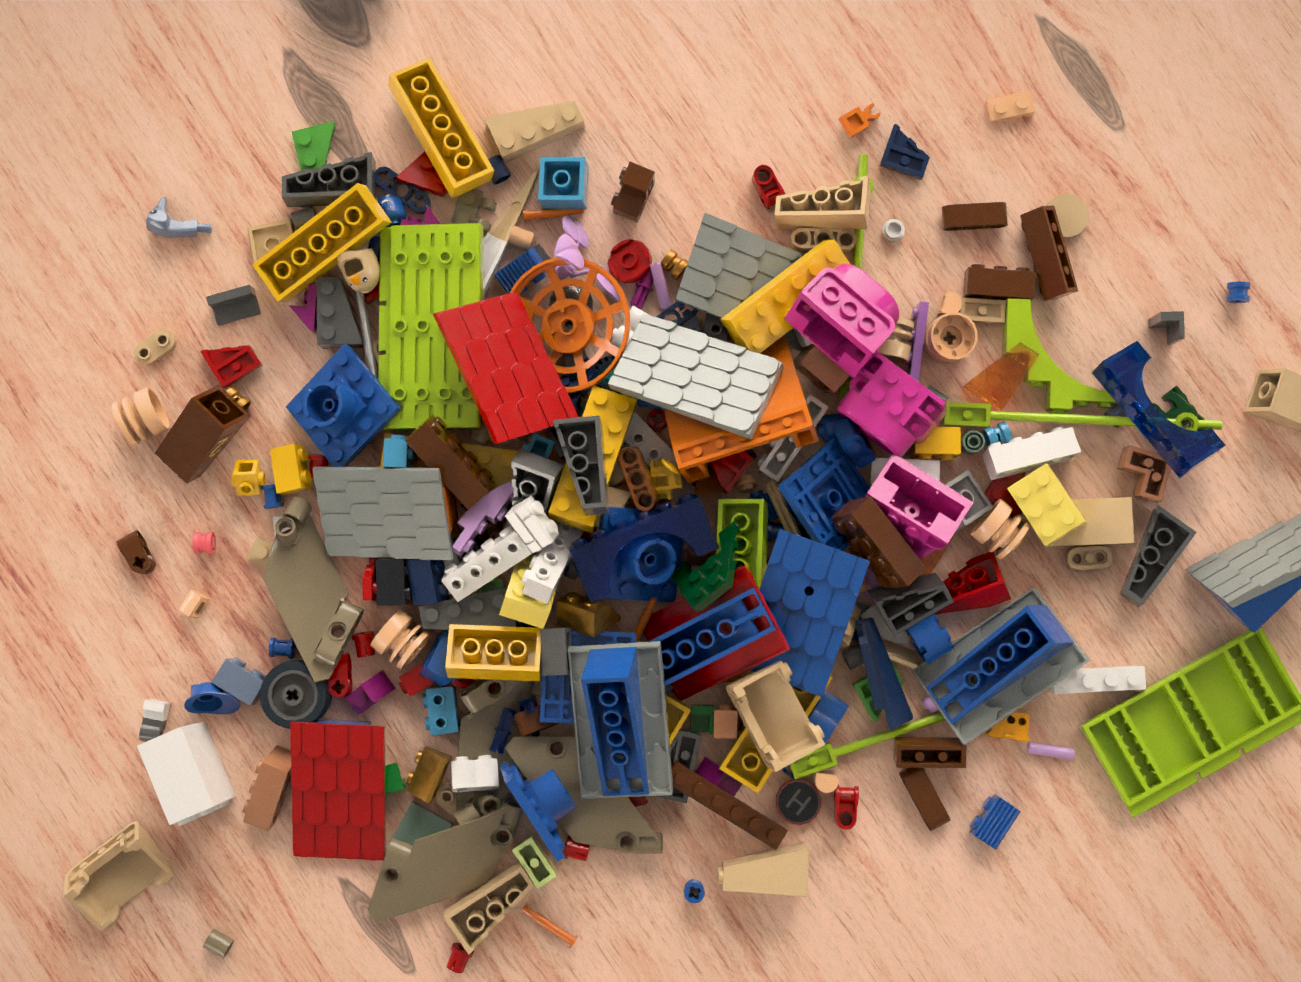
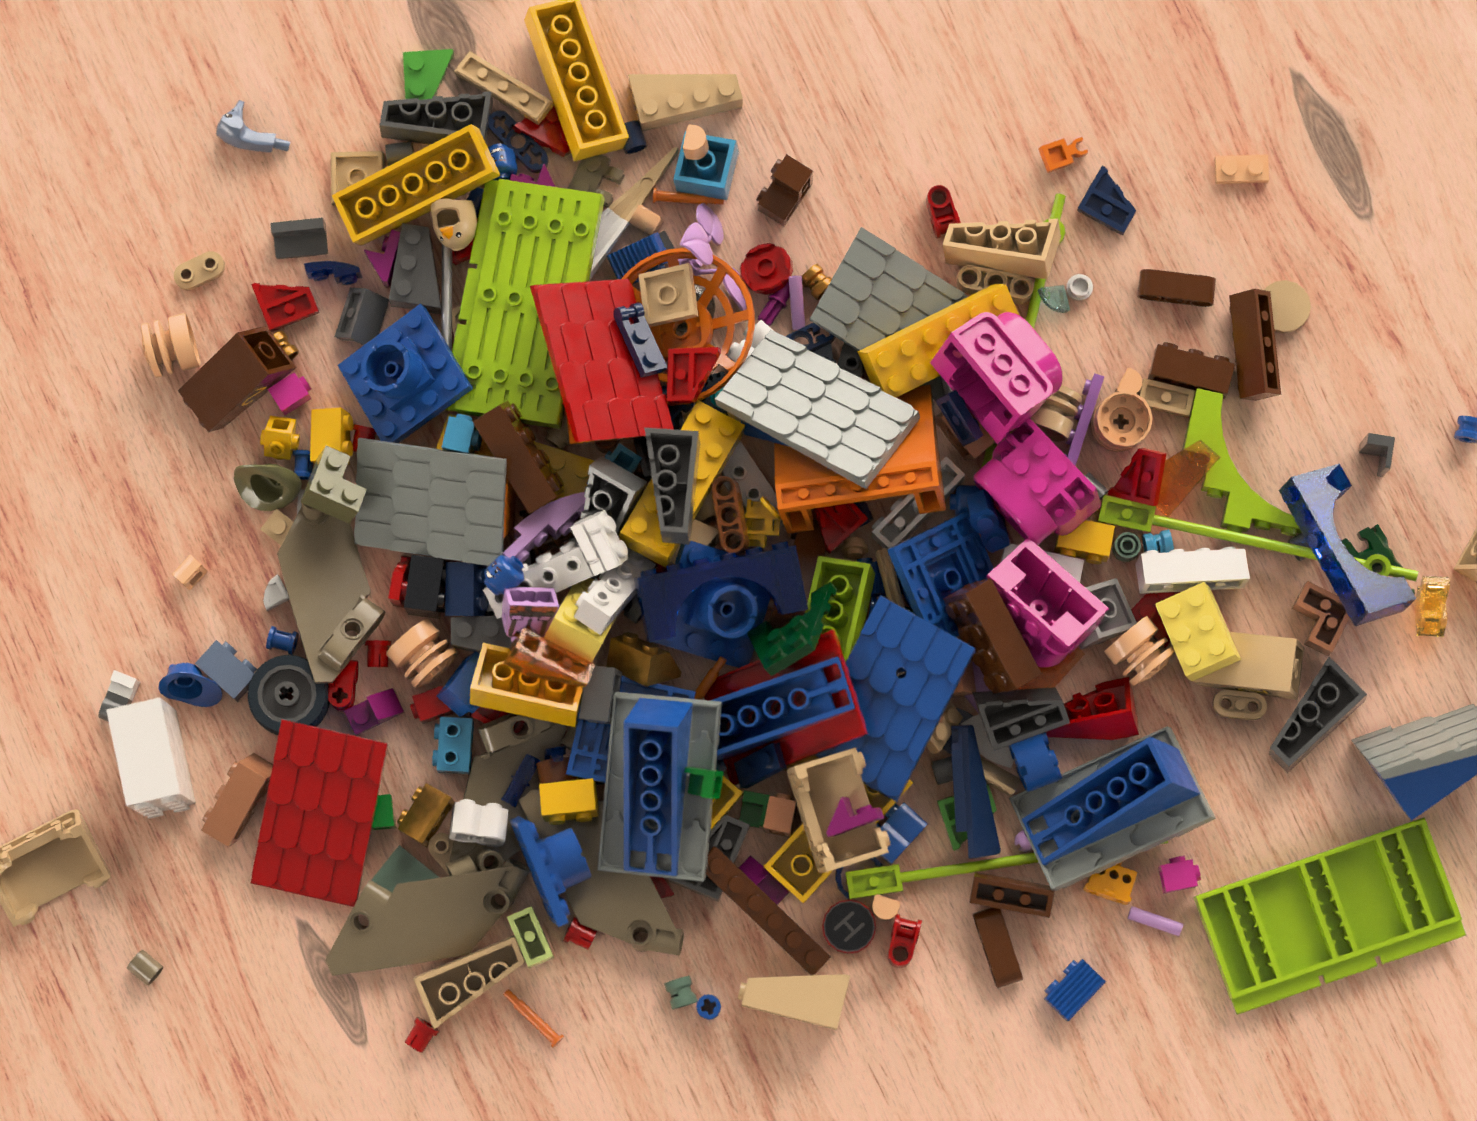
camera: 10 degrees right, 5 degrees down
reddish brown piece [116,530,156,574] -> none
coral wheel [192,532,216,554] -> none
red bush [647,409,667,432] -> none
white brick [1048,665,1146,694] -> none
none -> olive hat [233,464,302,511]
none -> white tile [263,574,289,611]
none -> dark pink brick [268,372,311,416]
none -> brick [301,445,367,524]
none -> clear blue slope [304,261,363,285]
none -> dark grey panel [335,287,389,345]
none -> tan tile [455,51,554,125]
none -> blue head [484,555,524,596]
none -> lavender torso [502,587,559,646]
none -> clear orange slope [503,627,595,687]
none -> yellow brick [539,778,599,825]
none -> plate [613,302,668,378]
none -> tan plate [639,263,698,327]
none -> sand green wheel [664,976,698,1010]
none -> red wing [667,347,721,403]
none -> light nougat brick [683,124,708,160]
none -> green panel [684,767,724,799]
none -> dark blue plate [734,743,787,788]
none -> magenta slope [826,797,884,837]
none -> dark blue plate [935,390,984,447]
none -> clear light blue tile [1038,285,1070,313]
none -> red wing [1108,448,1167,506]
none -> dark pink brick [1158,856,1201,894]
none -> clear yellow brick [1415,576,1450,637]

